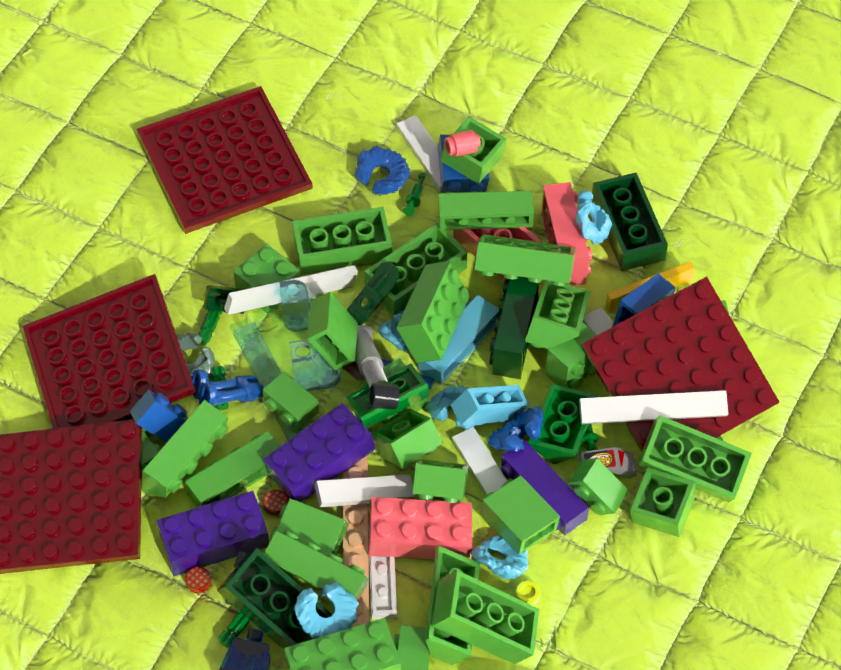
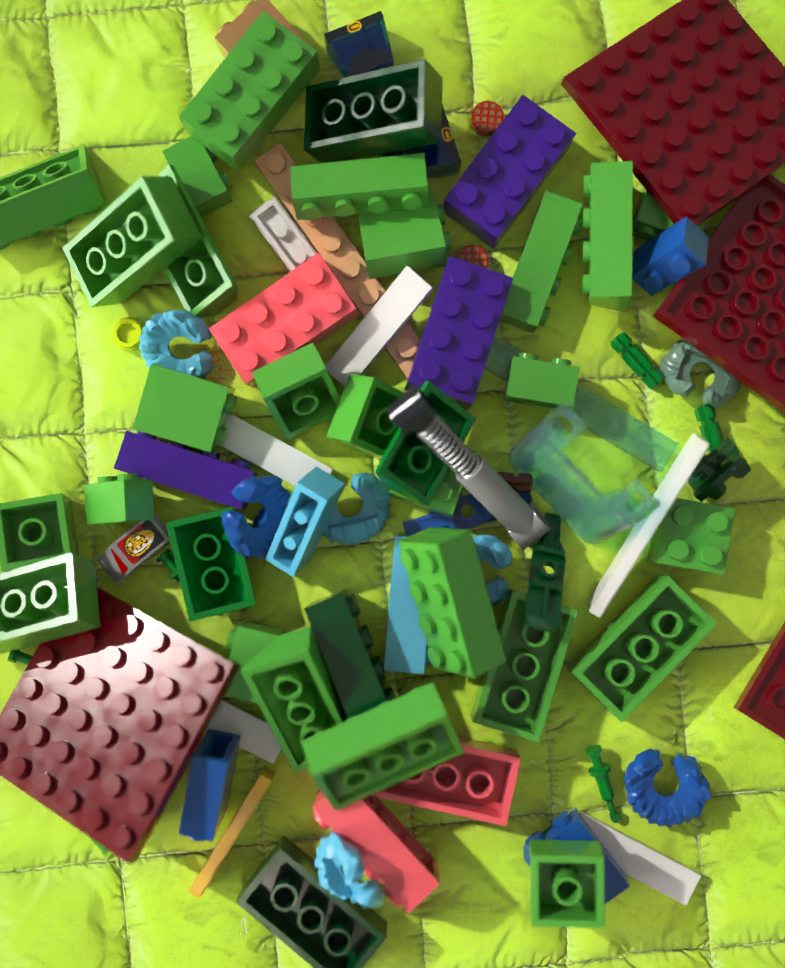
camera: 145 degrees right, 30 degrees up
blue piece [192,370,264,406] -> none
medium azure piece [294,582,359,639] -> none
bright green brick [307,292,358,370] -> none
bright green brick [439,190,534,230] -> none
coral brick [444,130,481,157] -> none
white tile [579,391,728,424] -> none

